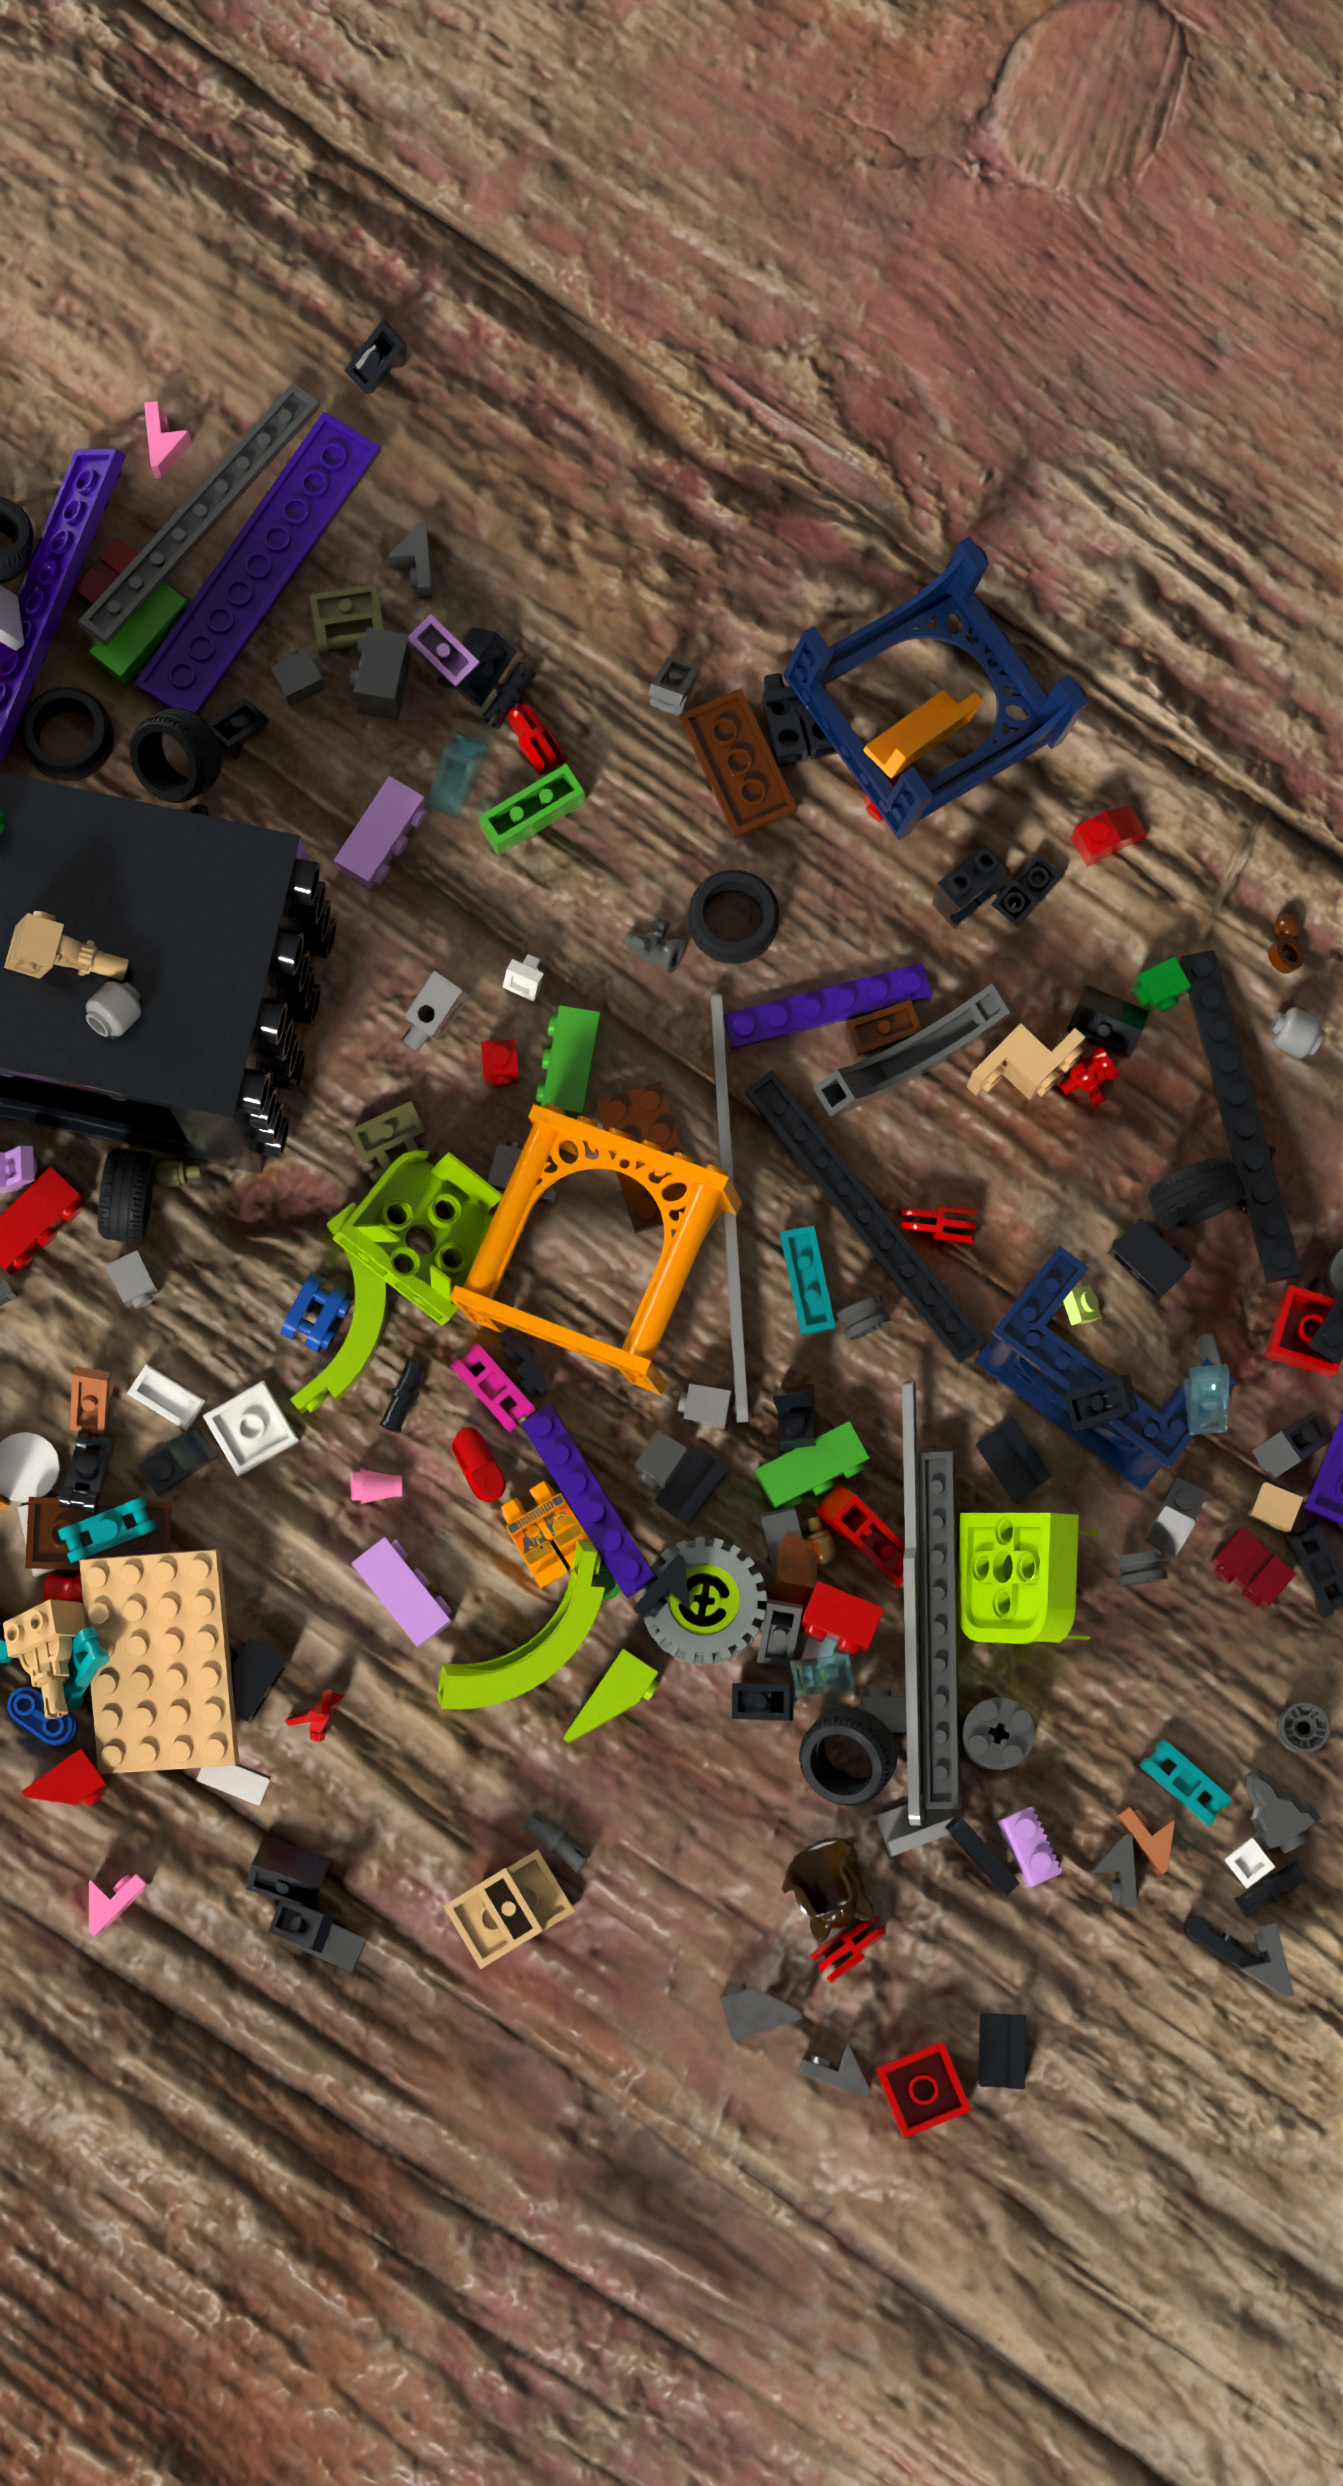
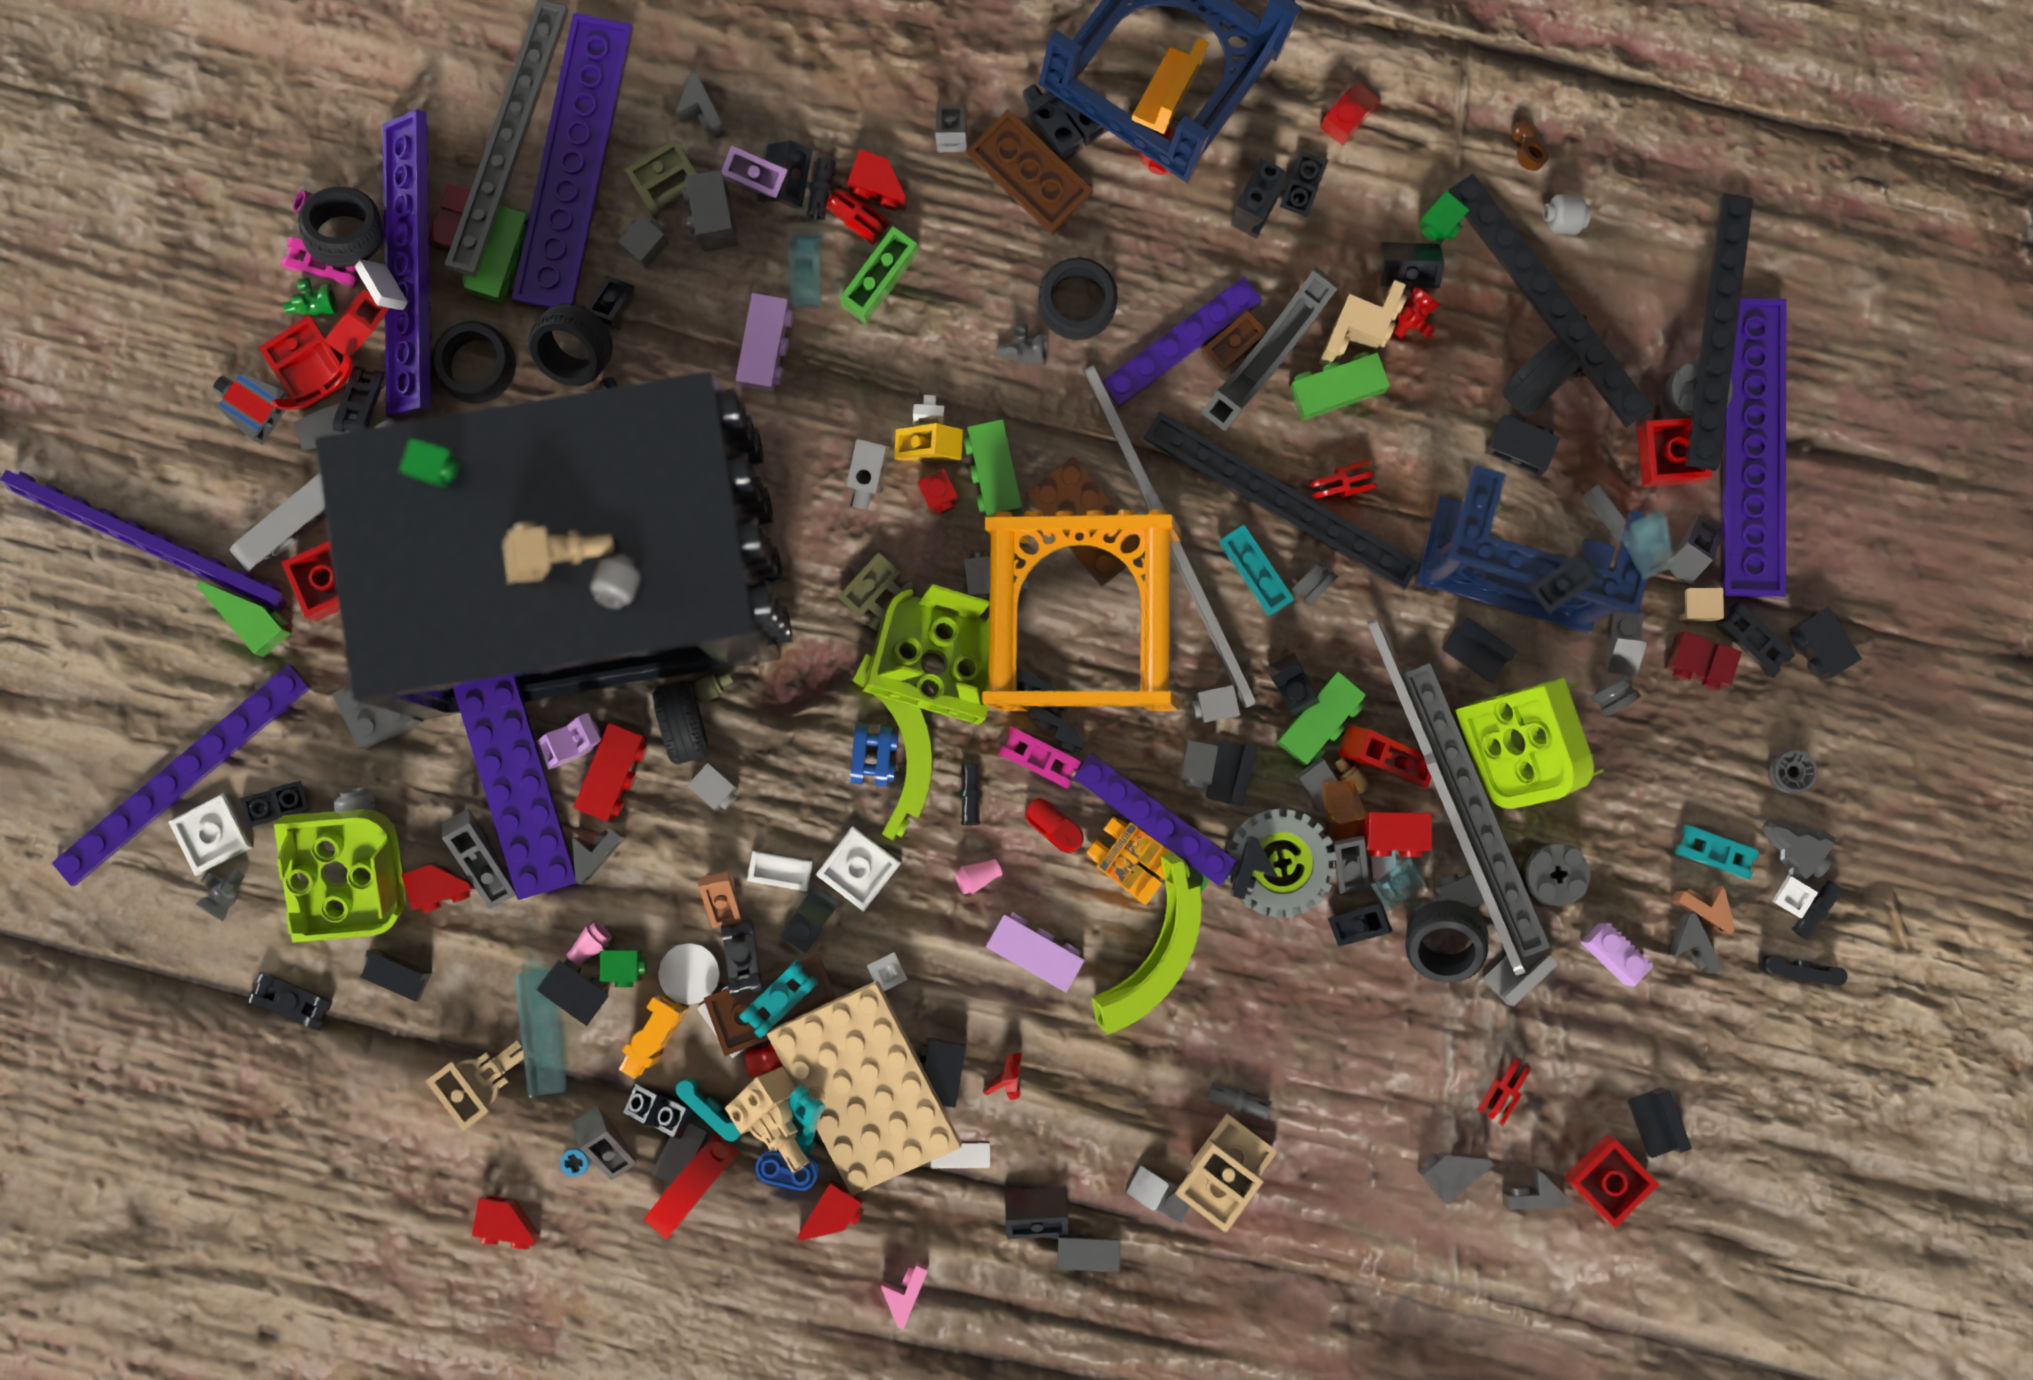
camera: 20 degrees left, 5 degrees up
bright pink slope [144,401,191,479] -> none
black slope [268,1898,335,1953] -> none
lime slope [563,1649,660,1744] -> none
dark brown hair [781,1837,874,1943] -> none
black beam [944,1815,1020,1896] -> none
dark grey slope [1238,1923,1294,1997] -> none
none -> red slope [847,149,907,211]
none -> white tile [867,952,908,991]
none -> yellow slope [894,423,963,462]
none -> black slope [1017,668,1068,715]
none -> flat silver slope [1126,1165,1190,1223]
none -> bright green brick [1289,352,1390,422]

